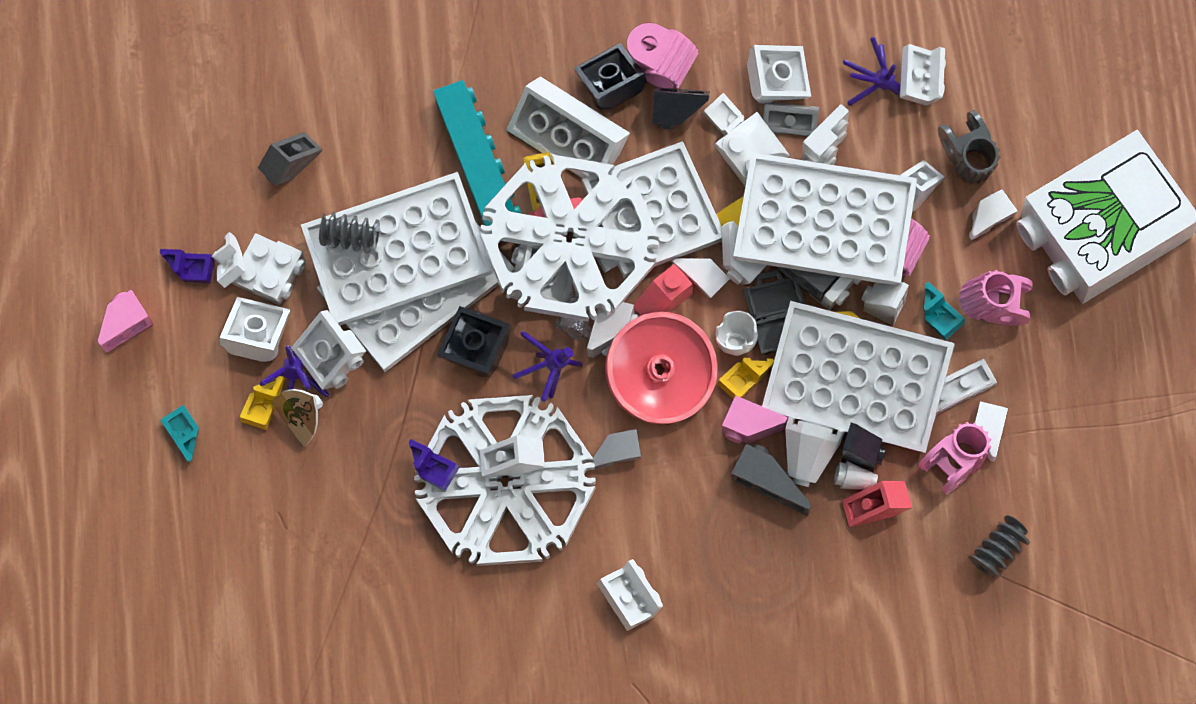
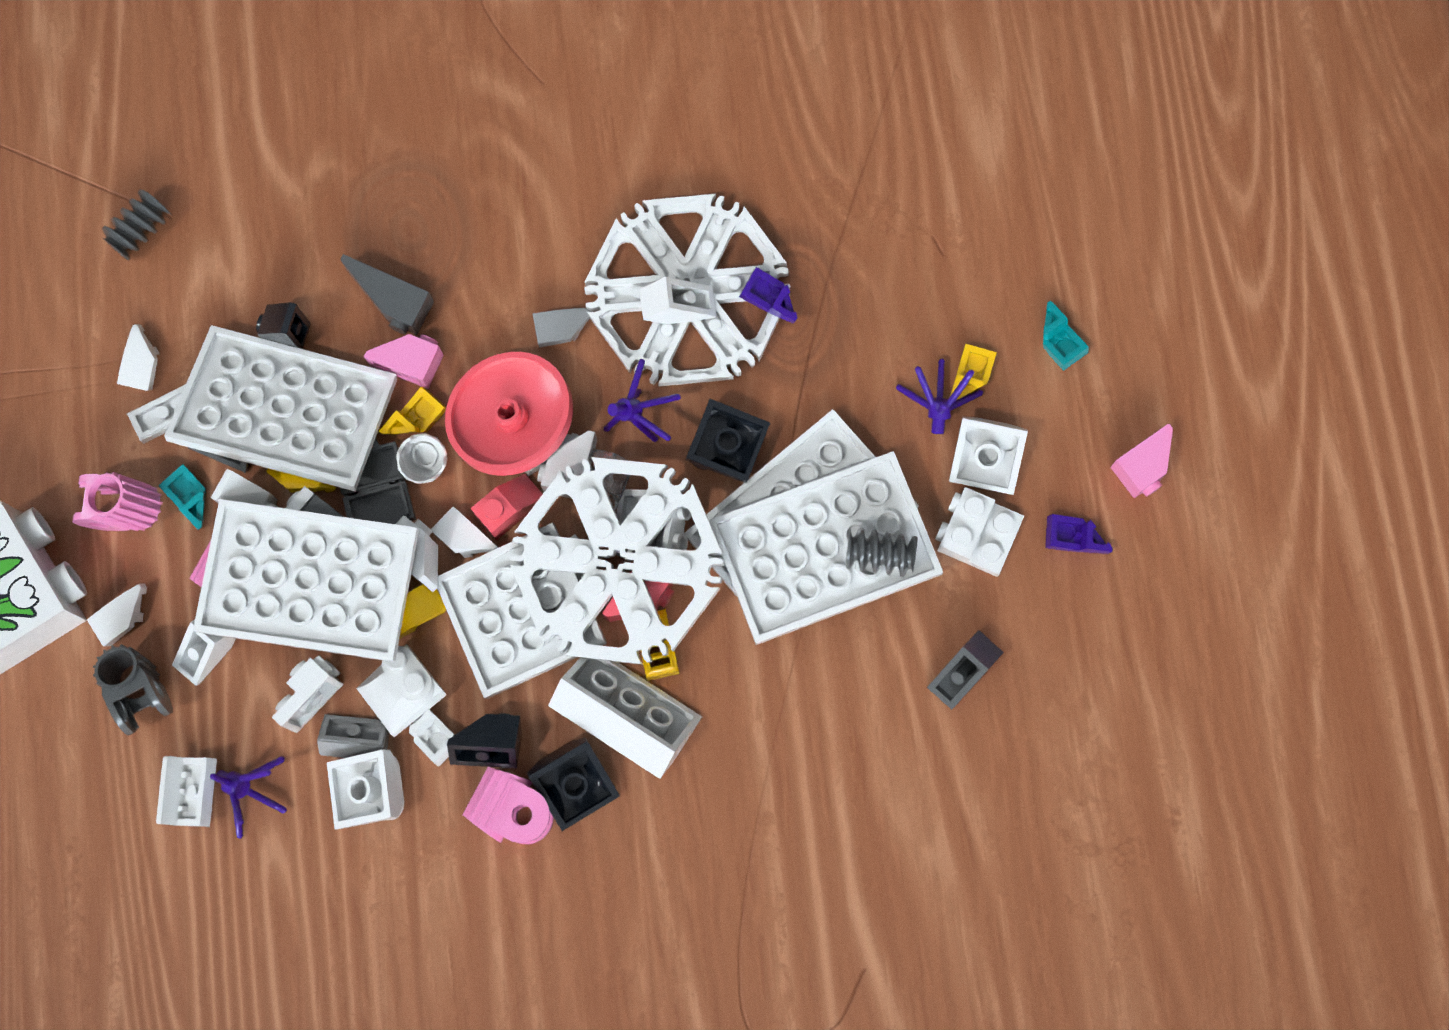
camera: 175 degrees right, 5 degrees up
white slope [212,232,245,288] -> none
shield [271,389,323,447] -> none
white plate [291,310,366,390] -> none
teal brick [433,80,522,226] -> none
white bracket [597,559,663,631] -> none
white cone [786,417,844,487] -> none
white cone [834,461,878,490] -> none
coral slope [842,481,912,527] -> none
bright pink piece [918,422,991,495] -> none

